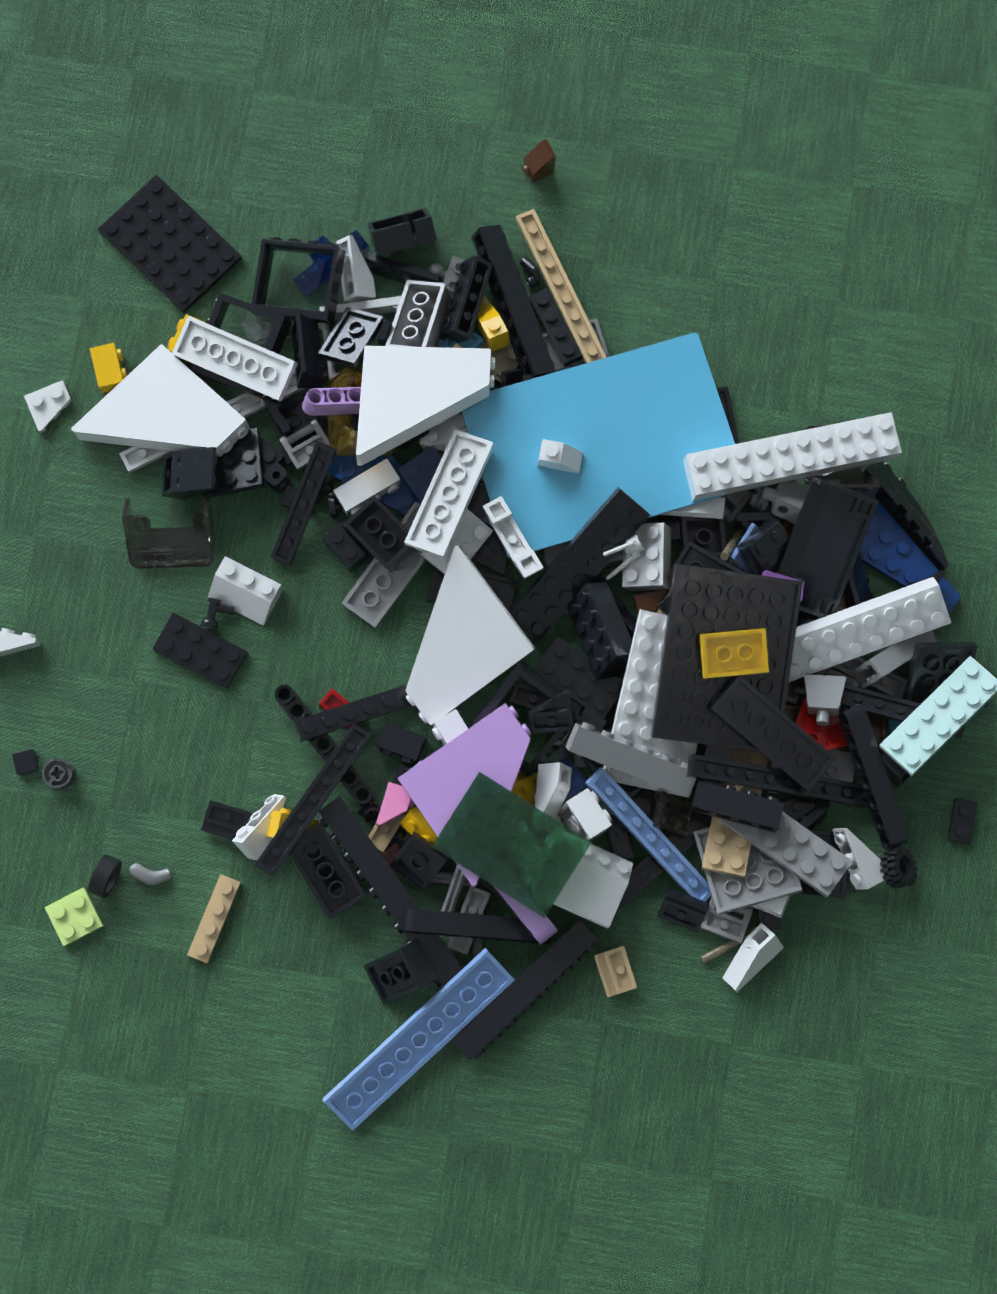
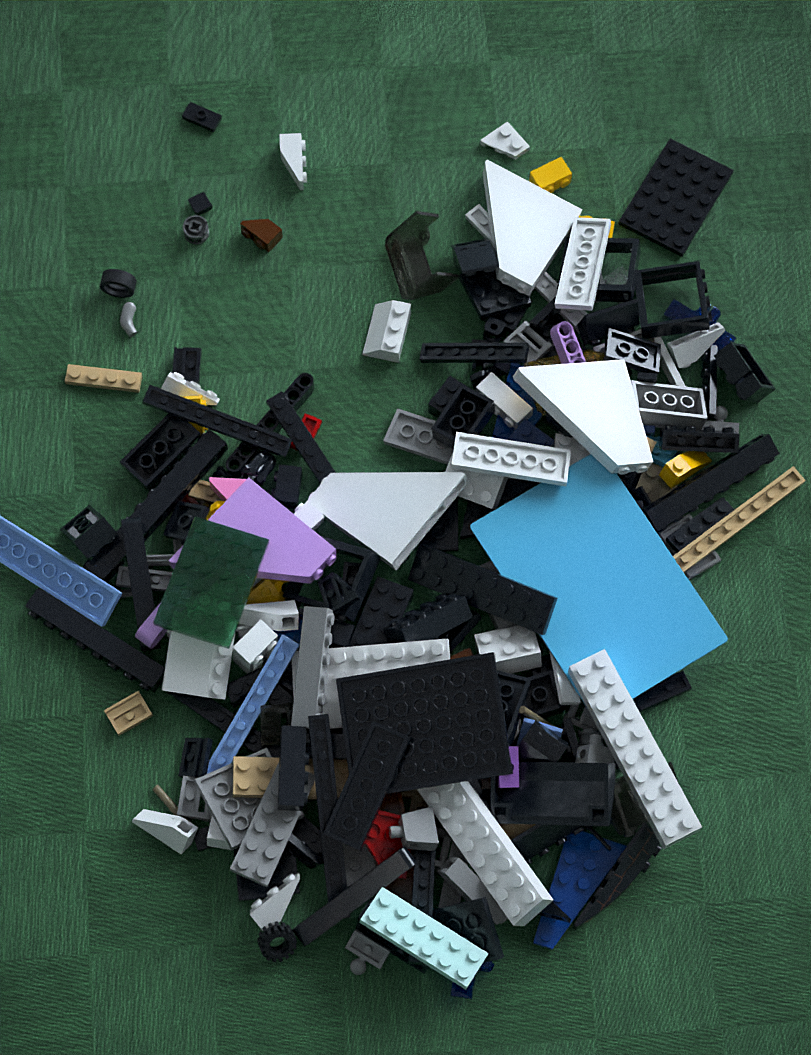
camera: 80 degrees right, 10 degrees down
yellowish green plate [45,887,104,946] -> none
black plate [153,613,248,689] -> none
black piece [201,598,235,629] -> none
white slope [483,496,544,579] -> none
black arm [520,257,541,288] -> none
white slope [537,439,583,473] -> none
white plant [603,534,644,580] -> none
yellow plate [700,628,769,678] -> none
black plate [947,798,978,845] -> none
none -> reddish brown slope [240,219,283,253]
none -> black piece [240,450,276,486]
none -> light grey plate [345,929,391,975]

